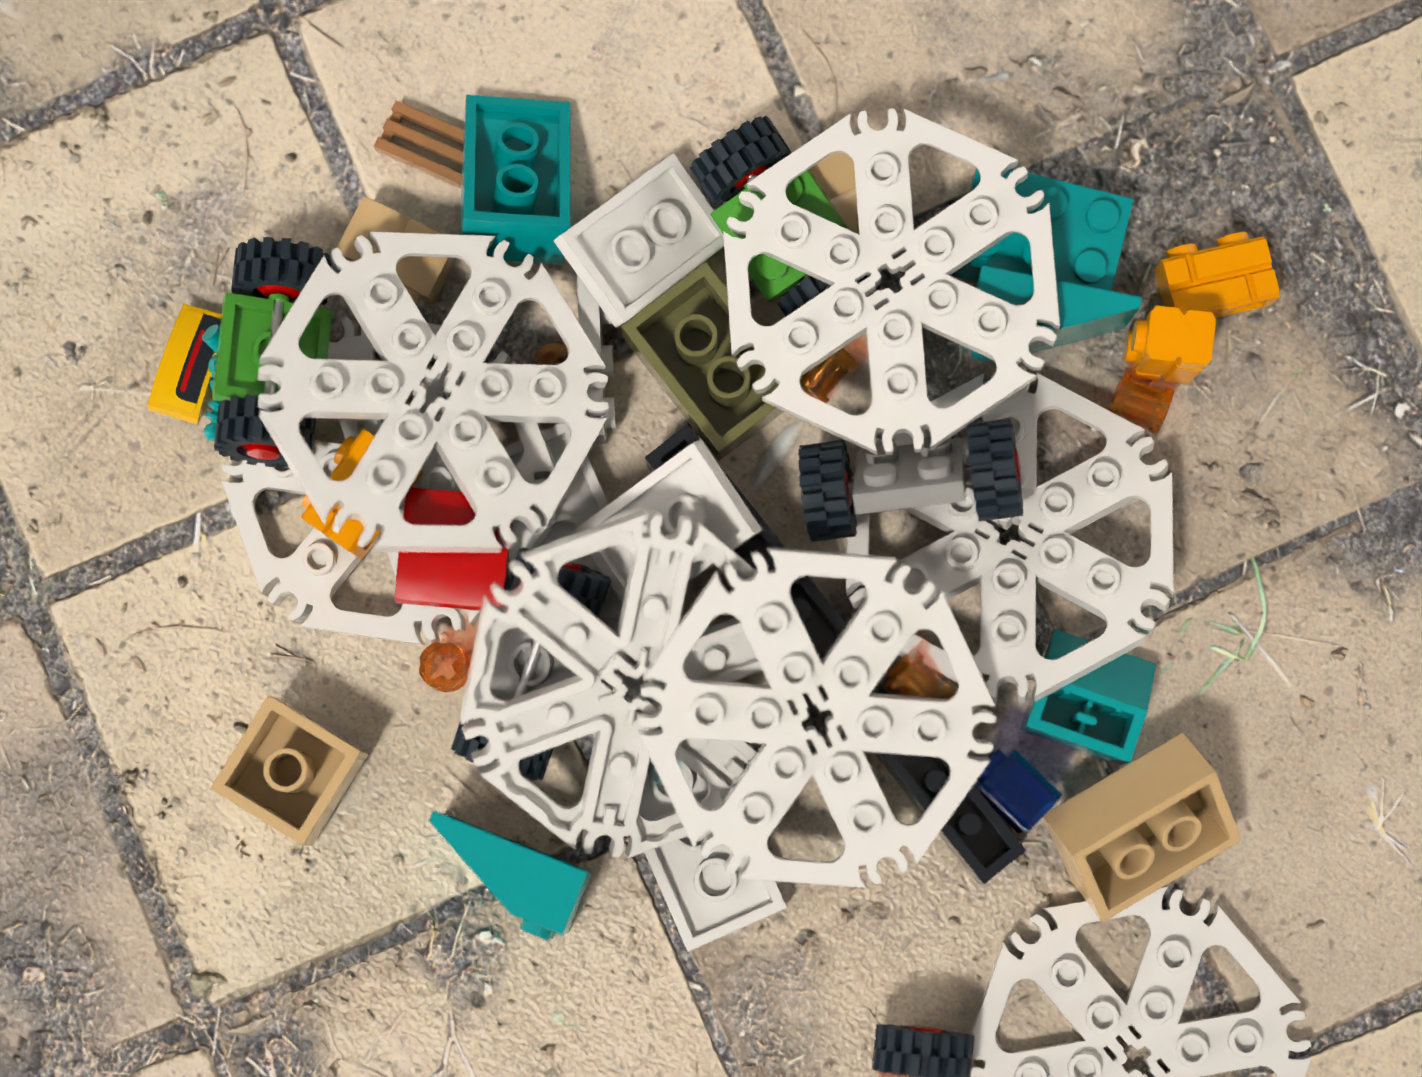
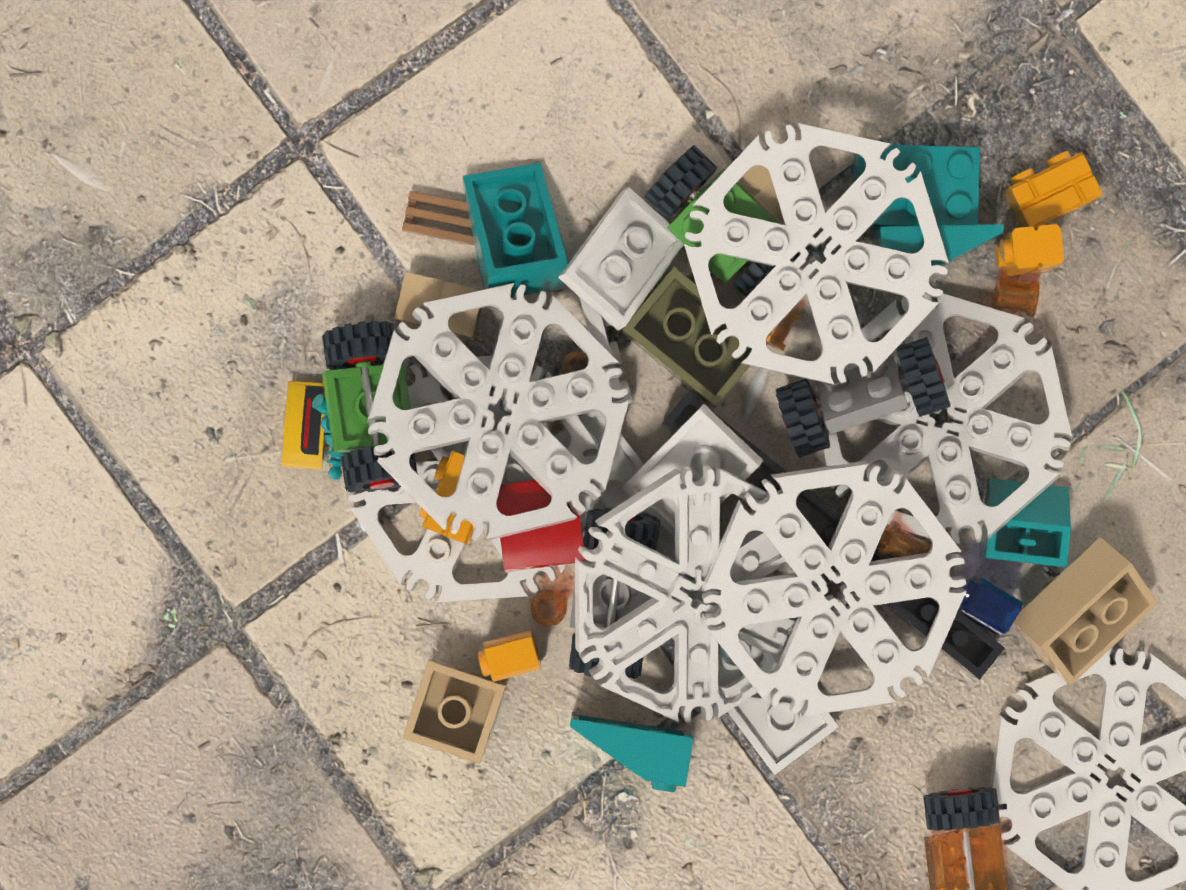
camera: 20 degrees left, 5 degrees up
none -> light orange brick [477,629,542,682]

